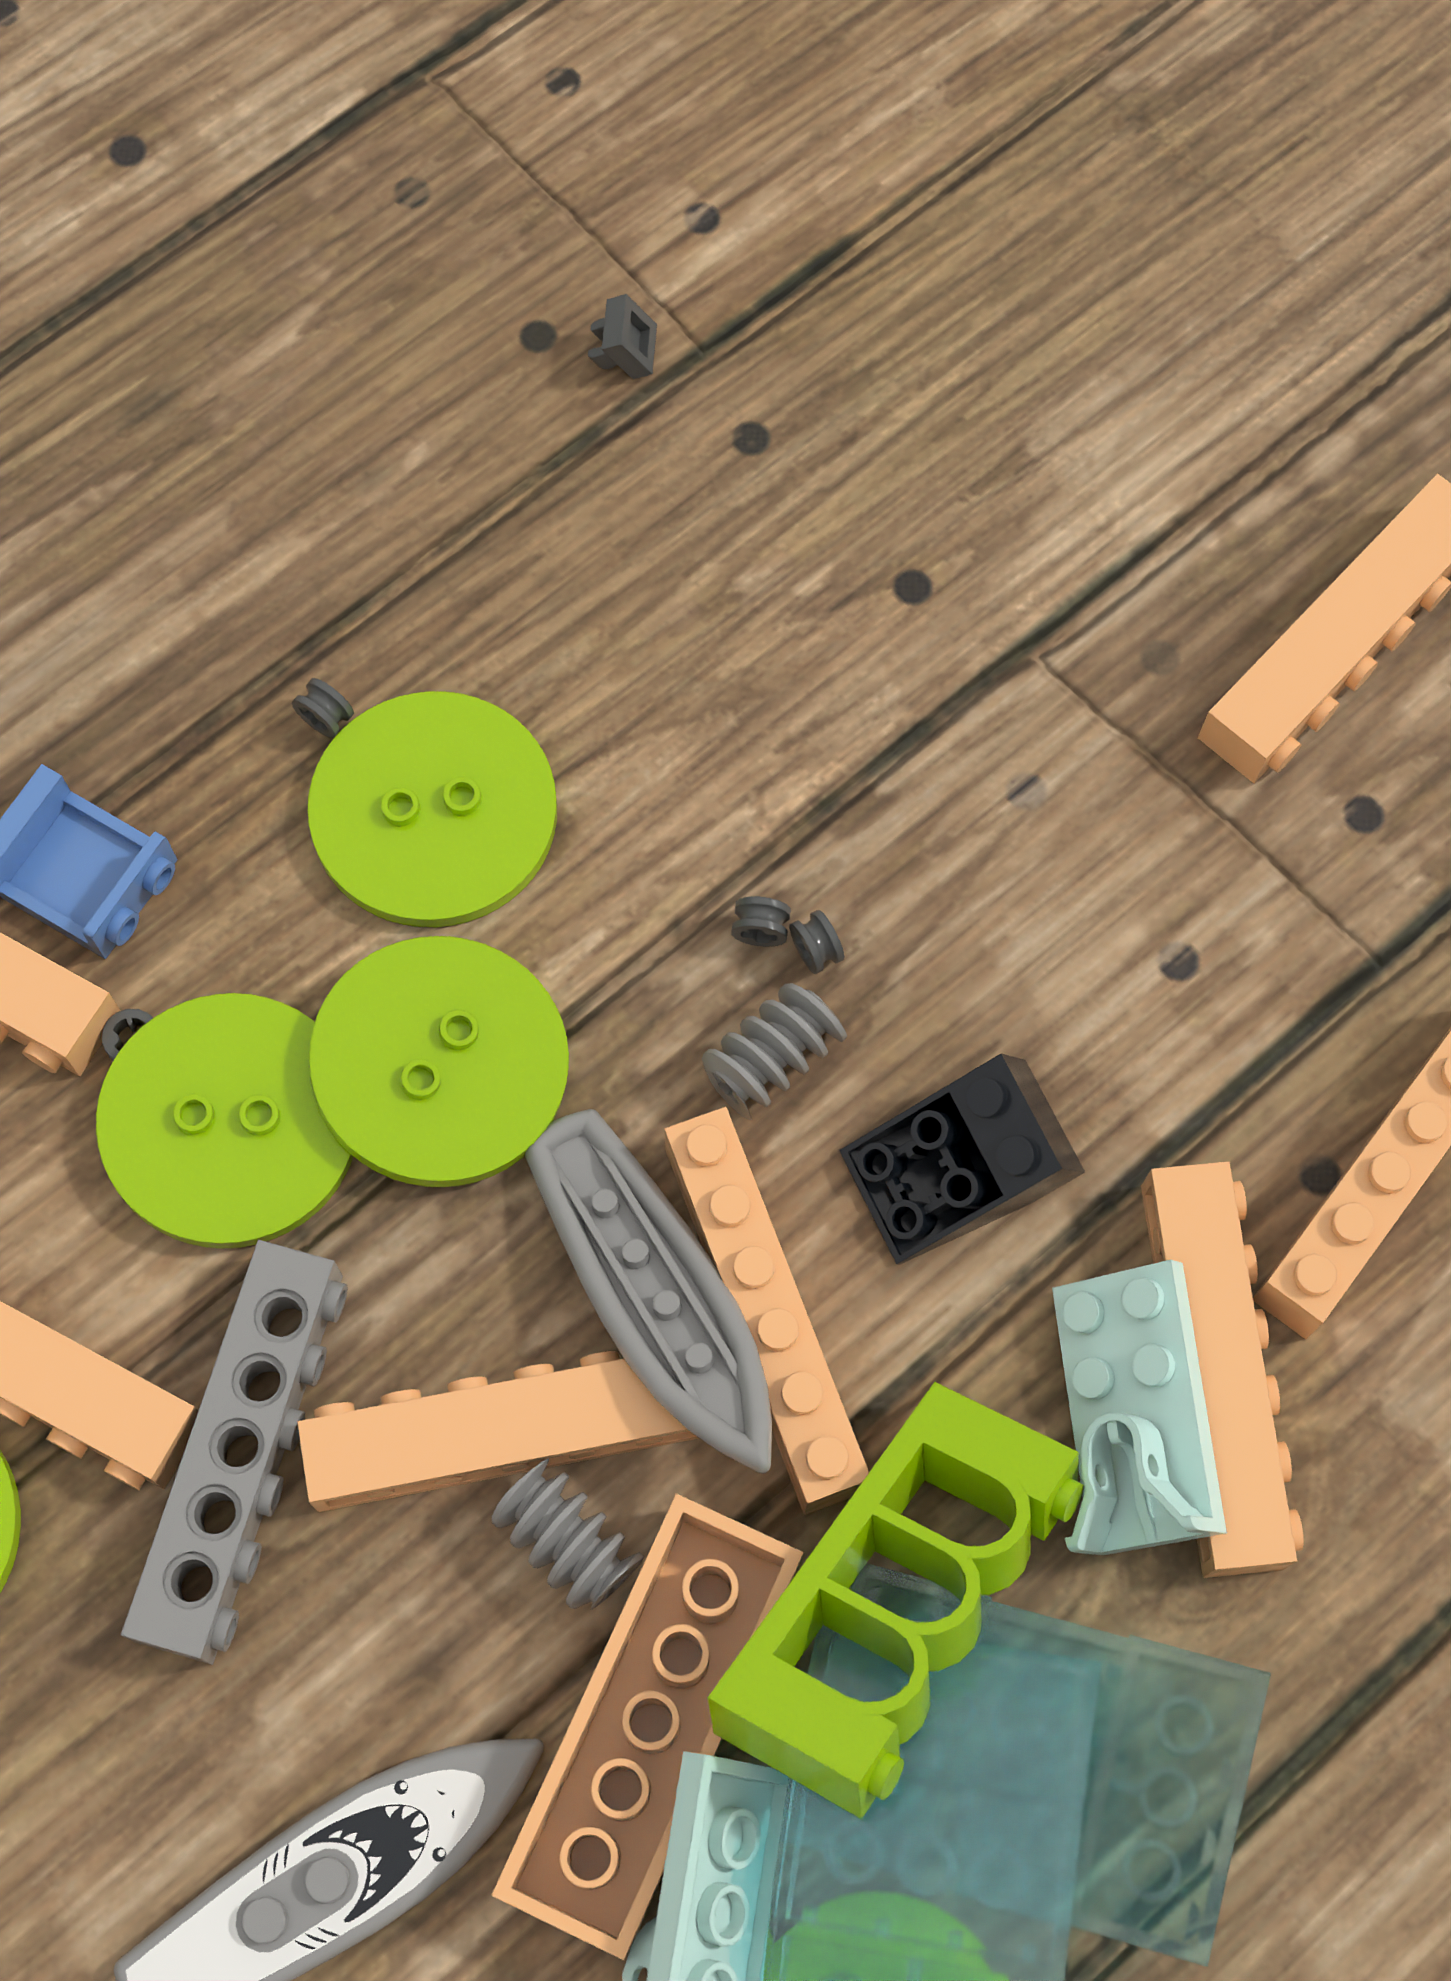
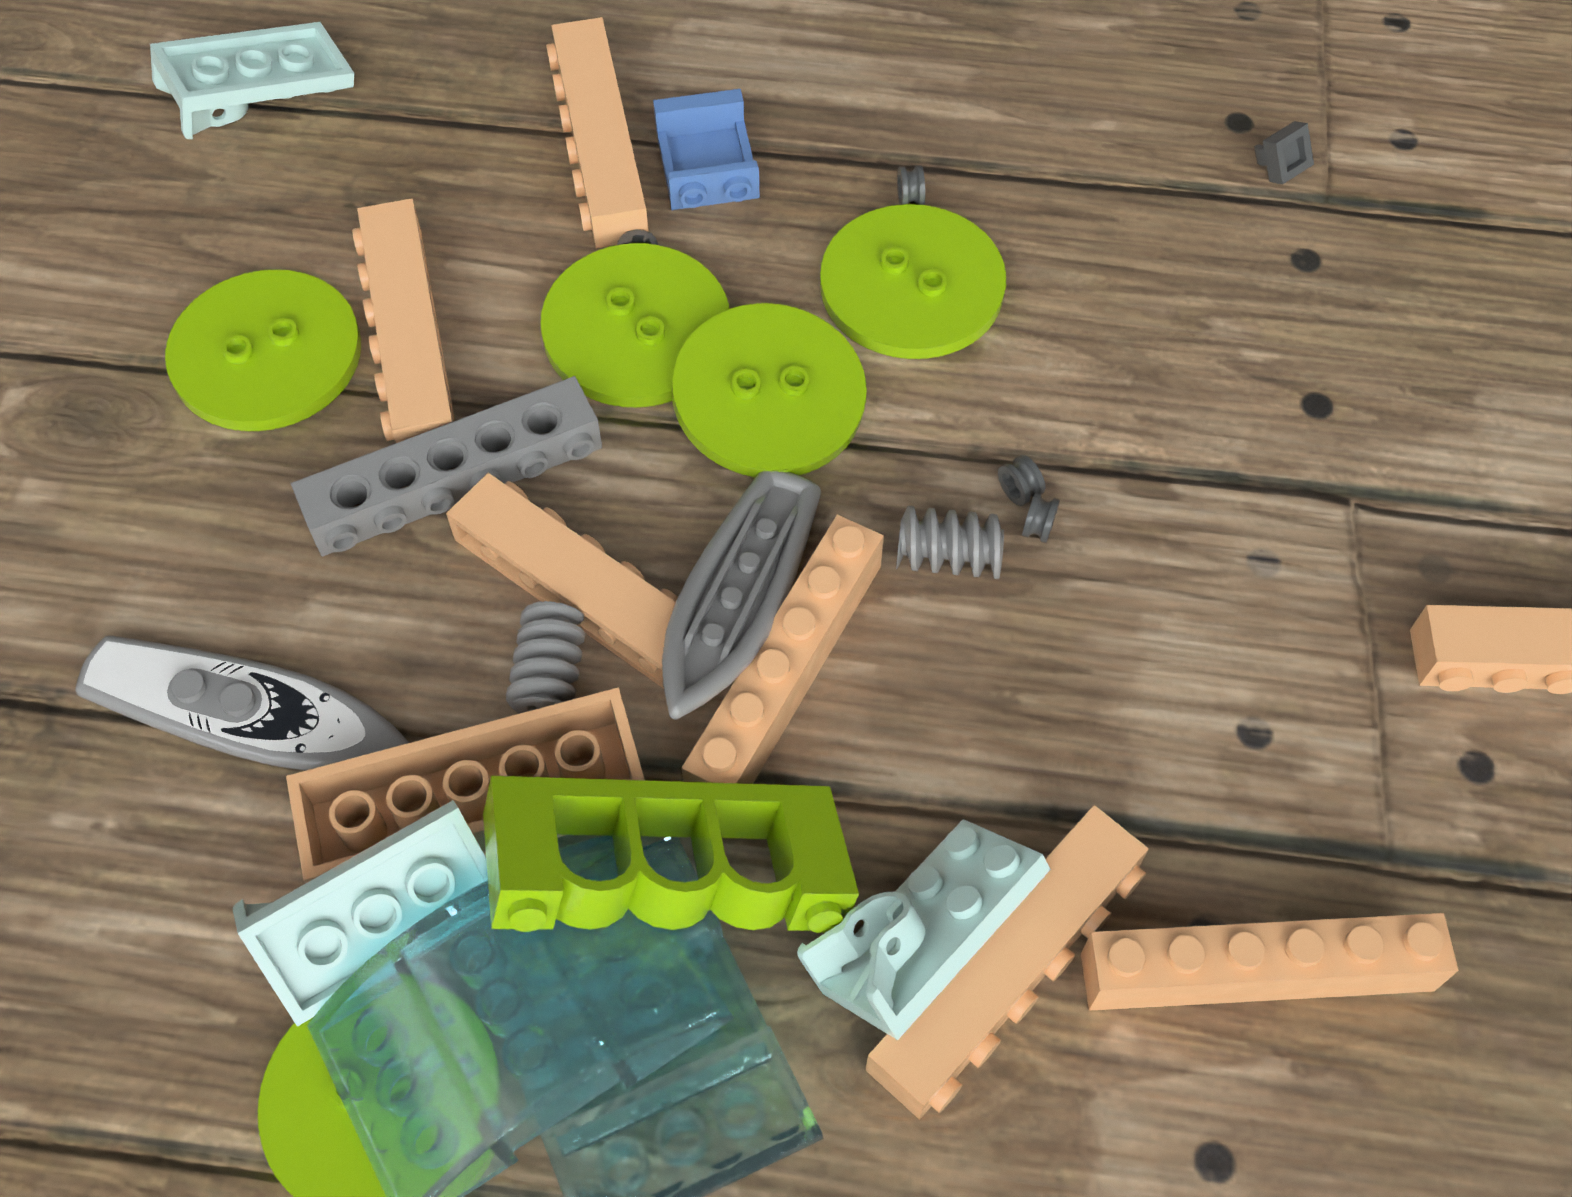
camera: 50 degrees right, 10 degrees down
black slope [839,1053,1085,1265] -> none

